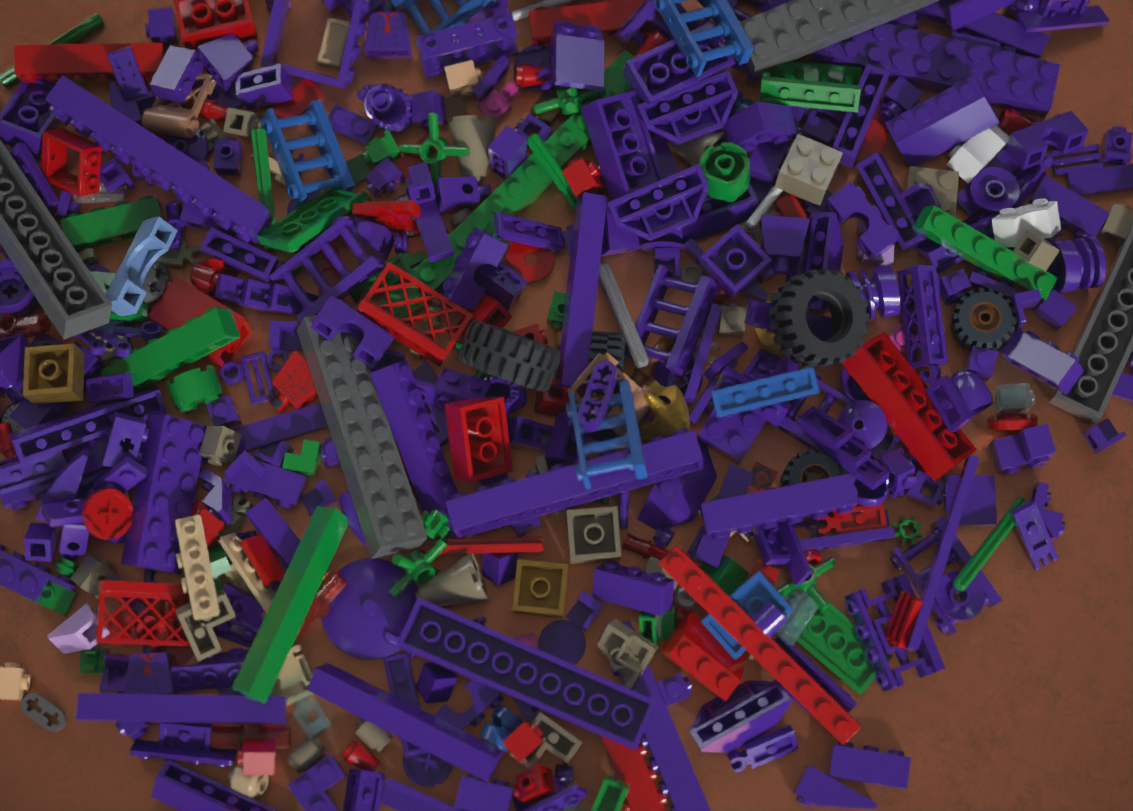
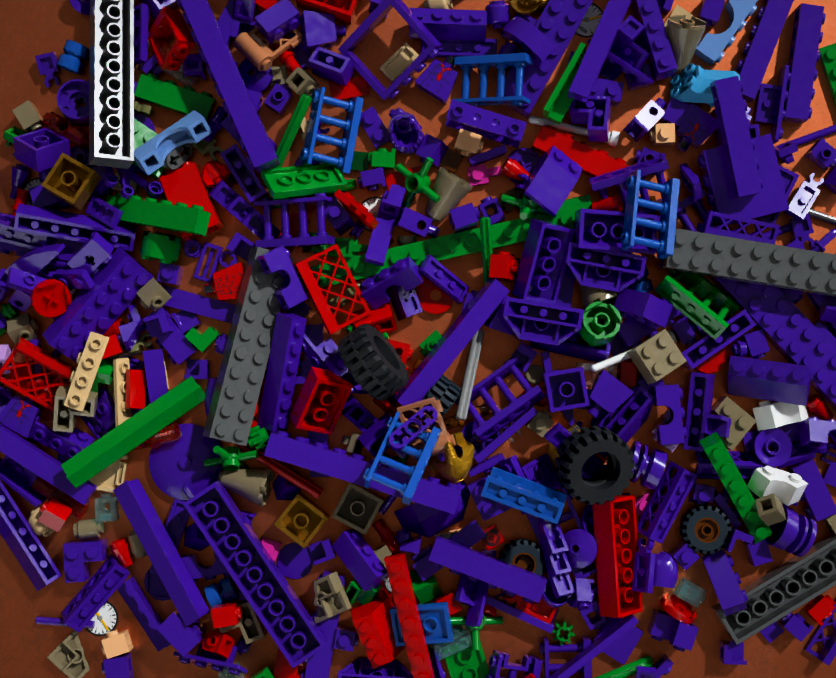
camera: 35 degrees right, 10 degrees up
dark purple plate [704,342,749,381] -> none
dark purple brick [752,600,789,637] -> none
none -> dark purple slope [400,535,421,554]

